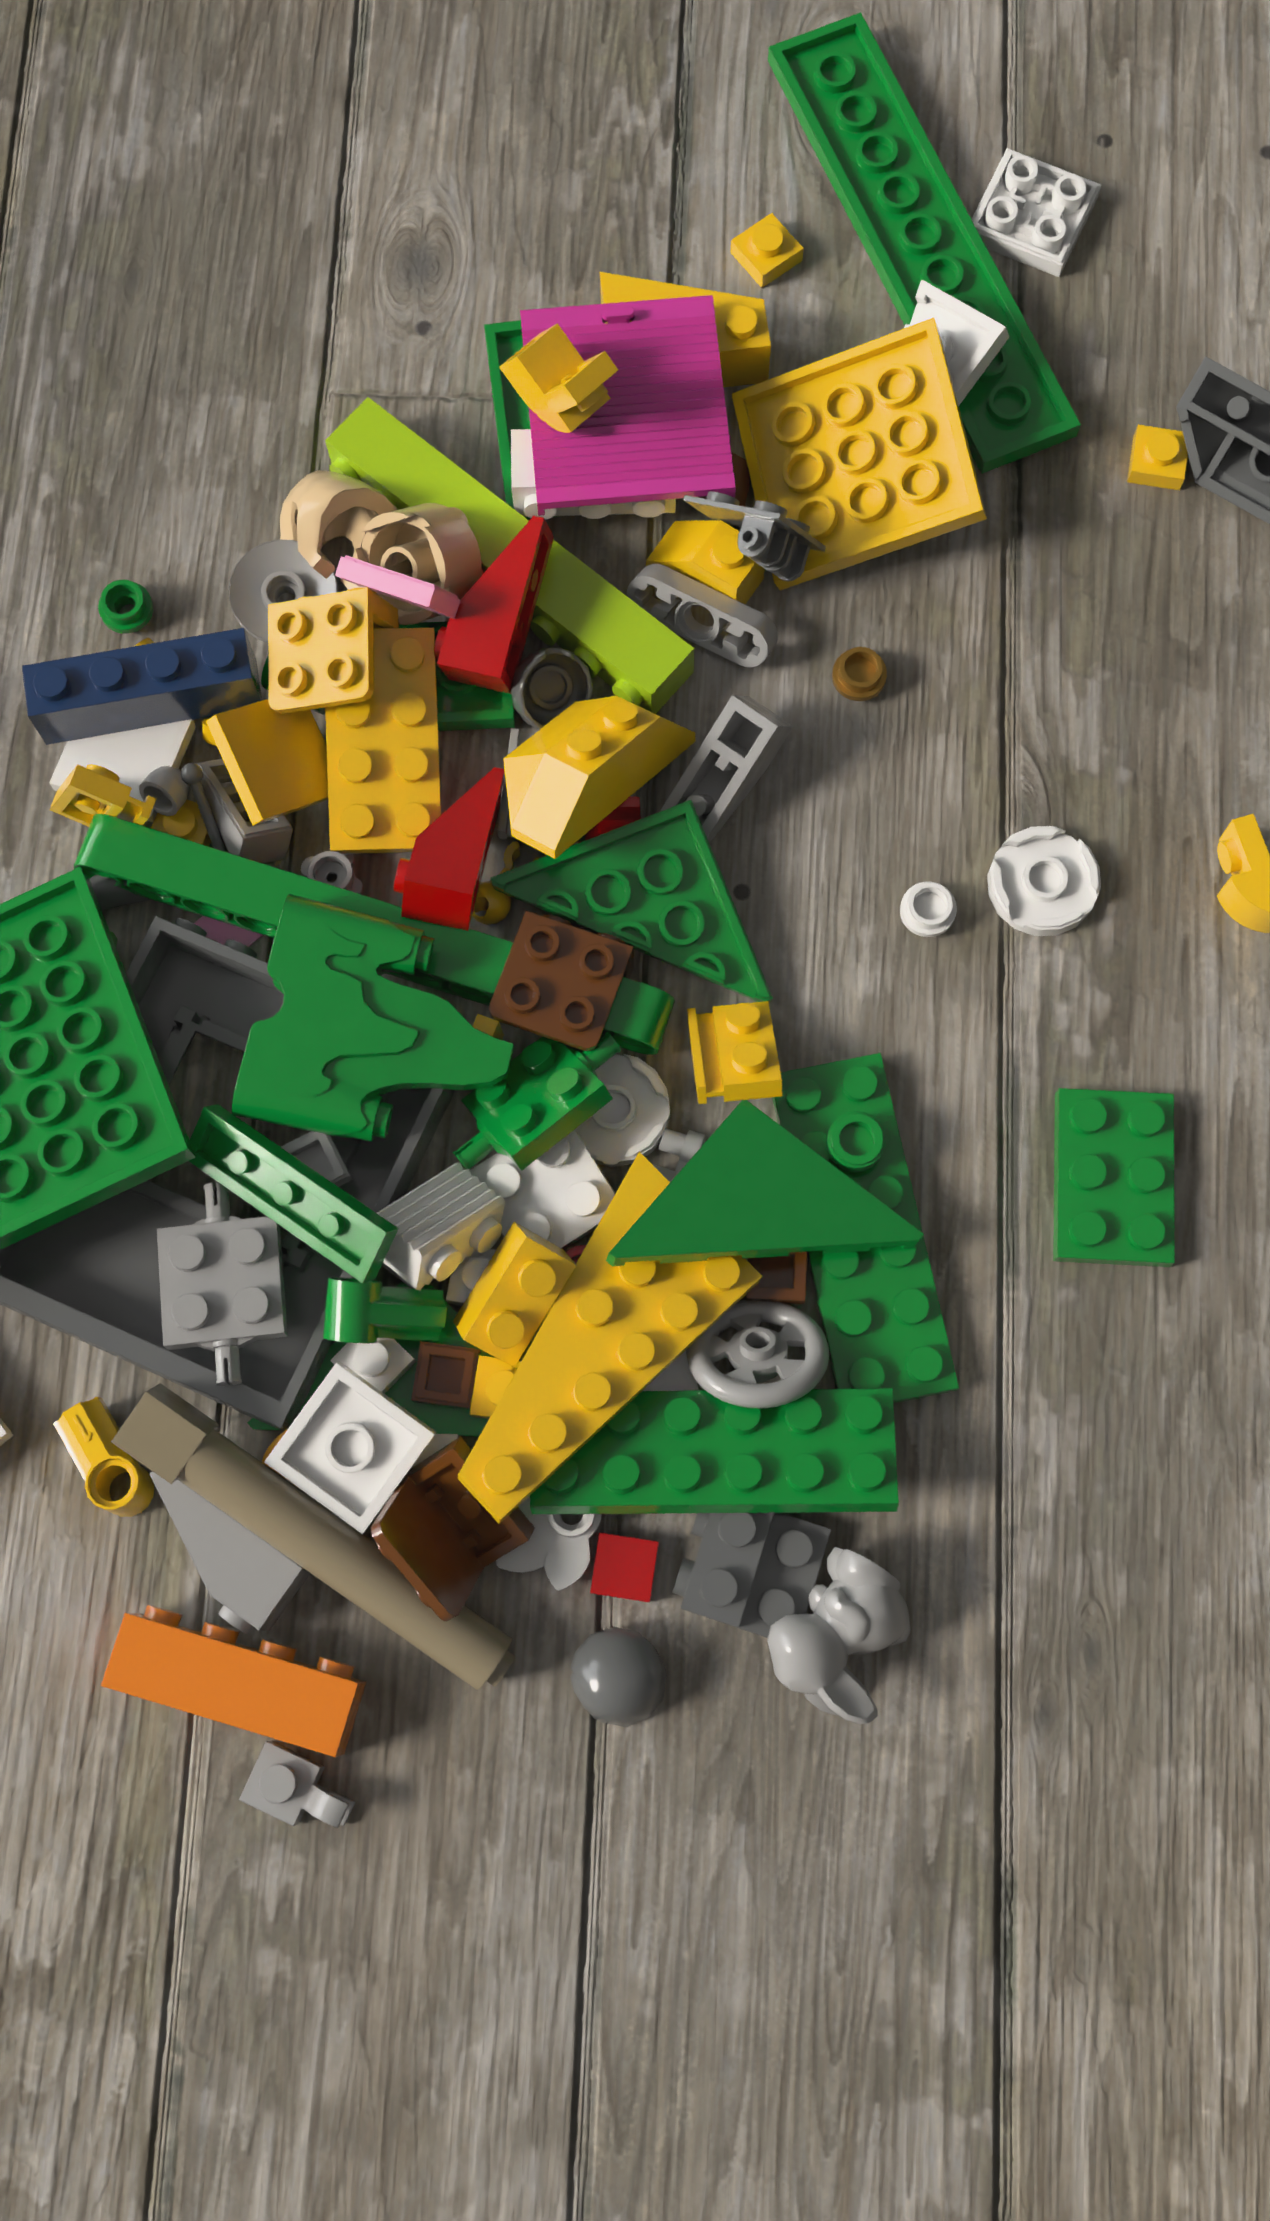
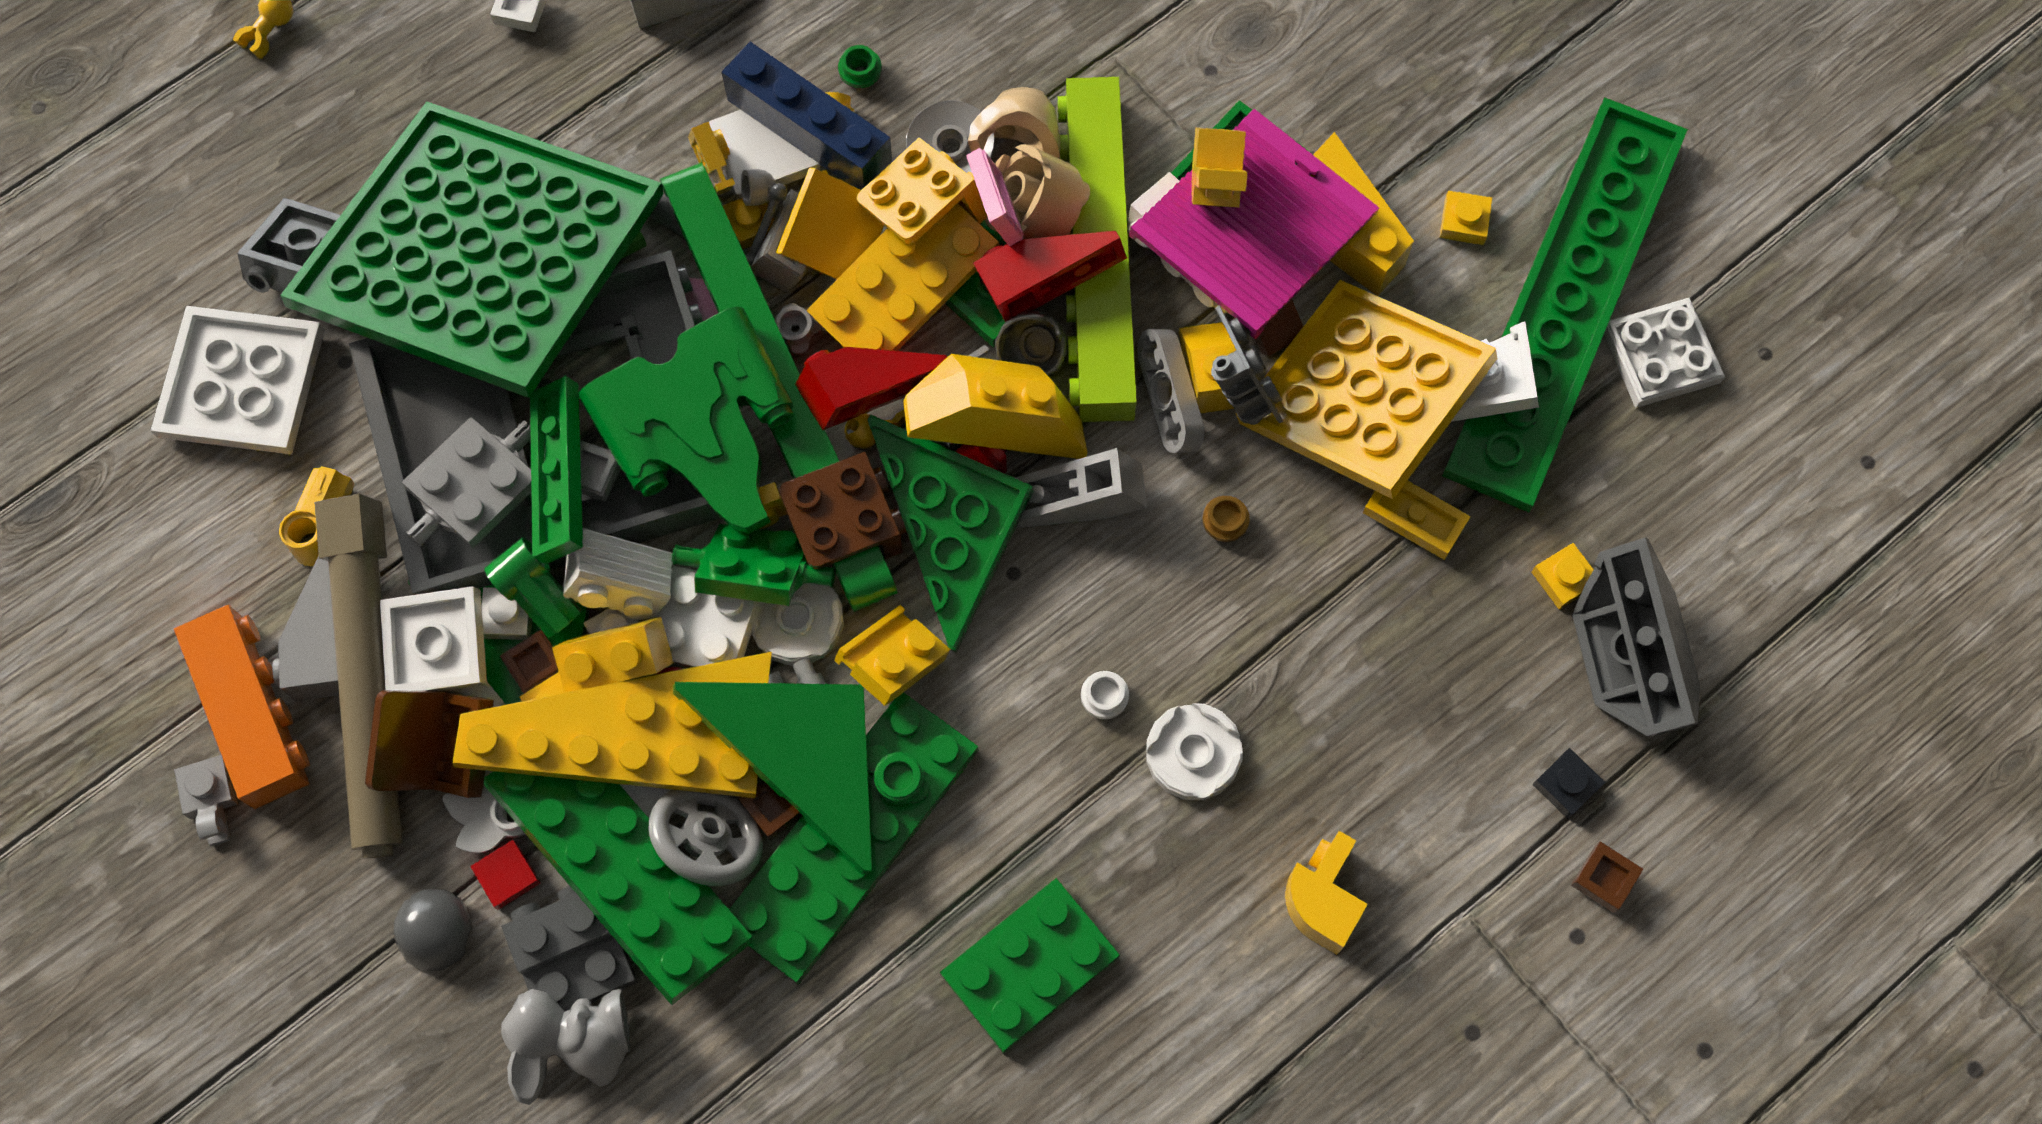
camera: 45 degrees right, 5 degrees down
none -> yellow plate [1363,480,1471,560]

